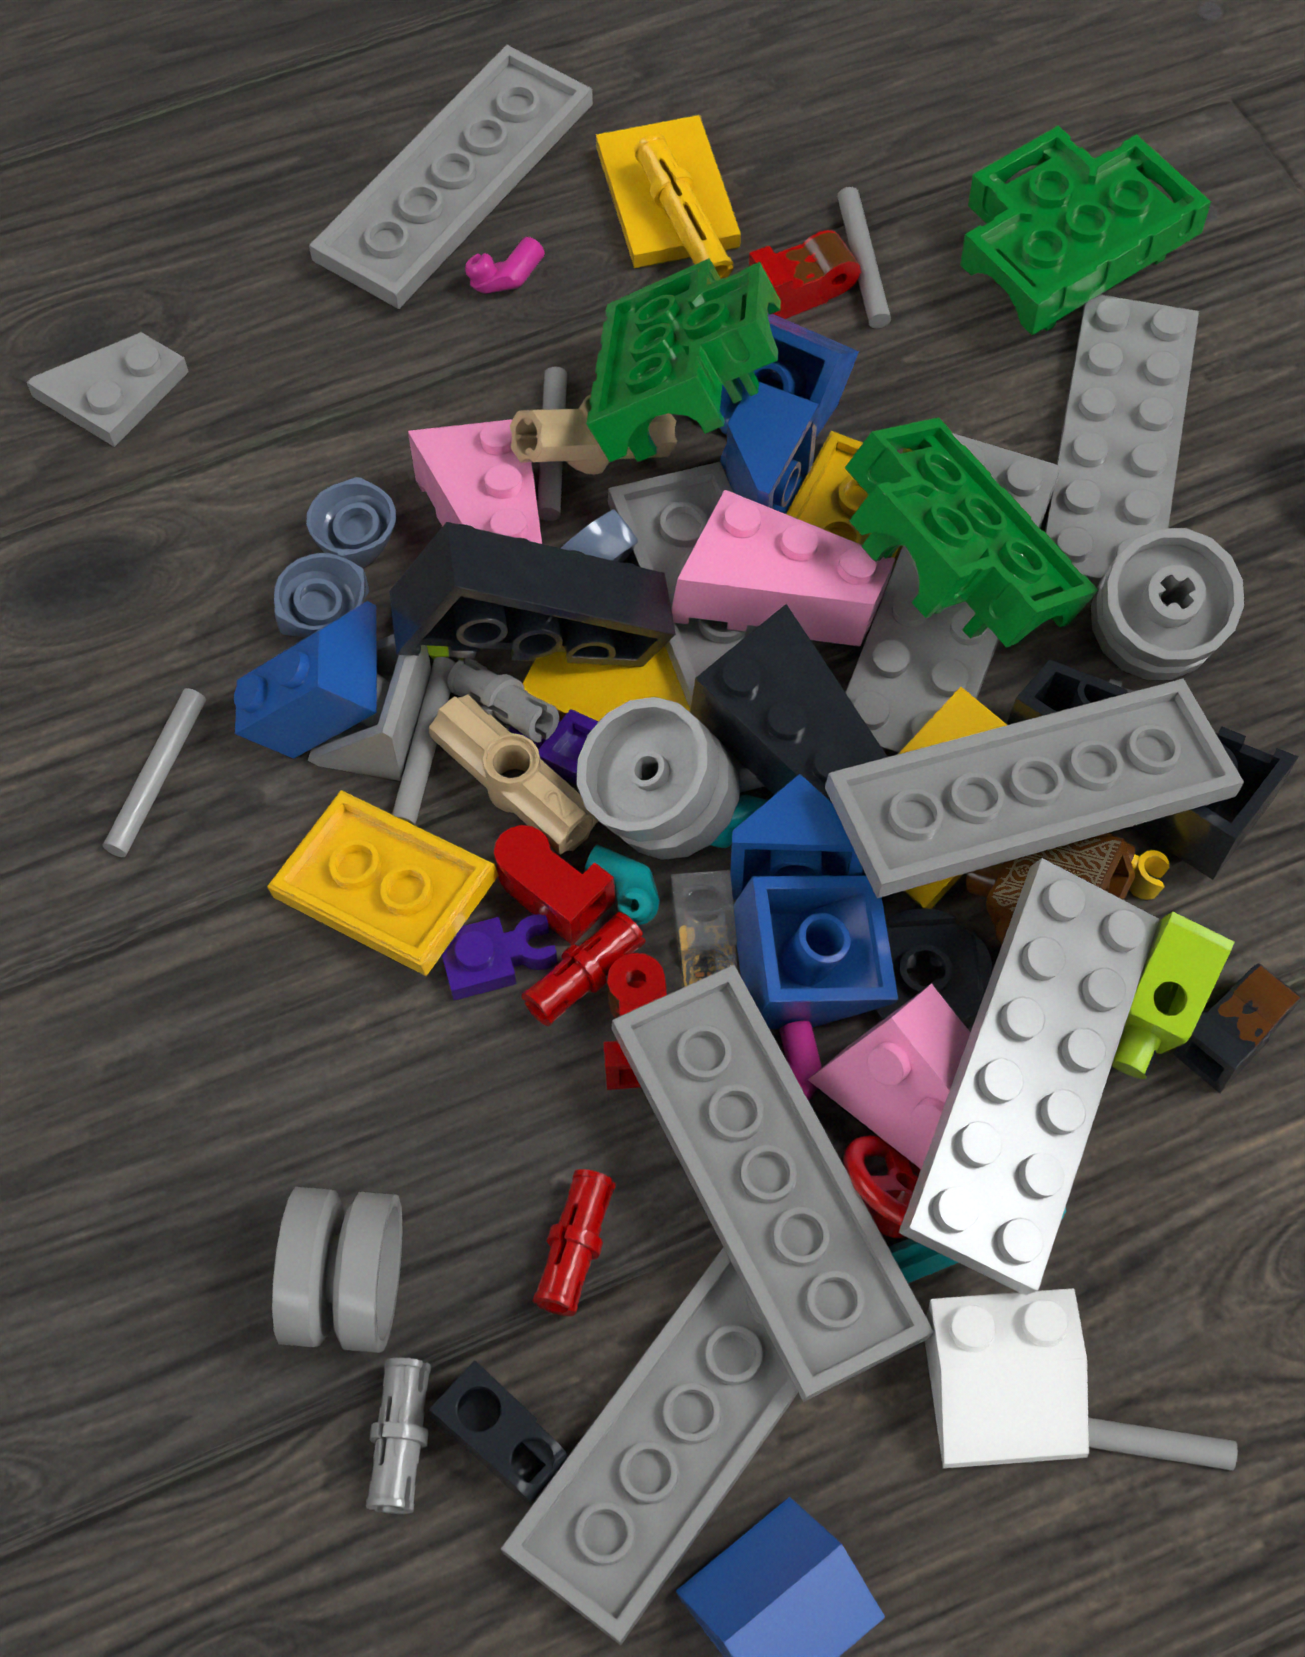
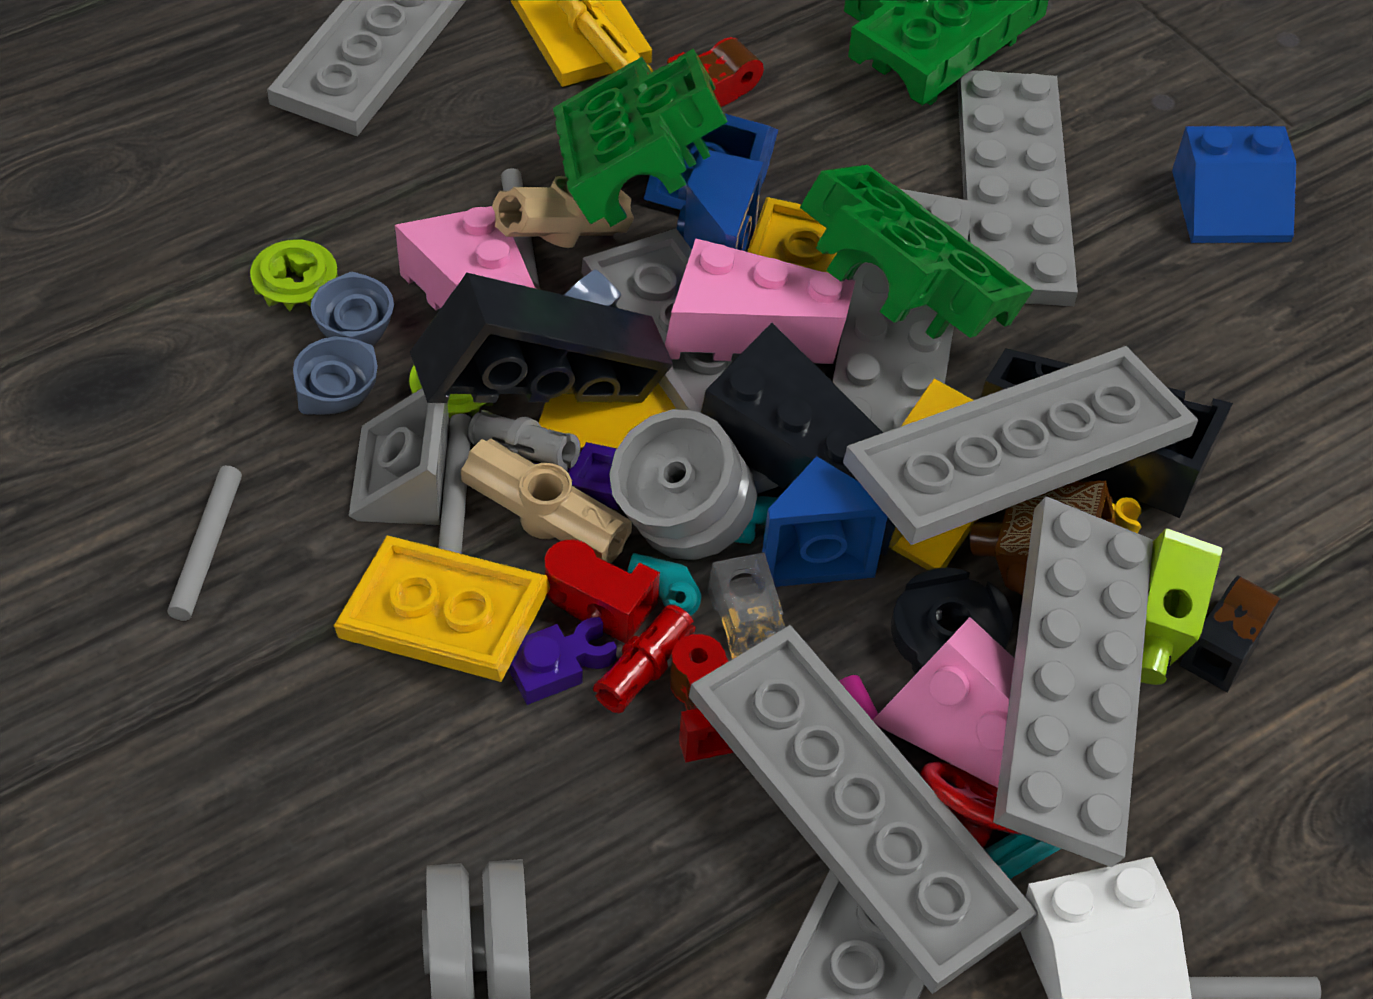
camera: 15 degrees left, 10 degrees down
light grey wing [27,332,189,447] -> none
blue slope [234,601,377,759] -> none
dark pink arm [465,237,545,294] -> none
red pin [533,1169,616,1316] -> none
blue slope [732,876,898,1029] -> none
light grey bar [837,187,891,328] -> none
light grey wheel [1091,528,1244,680] -> none
none -> lime gear [250,240,338,312]

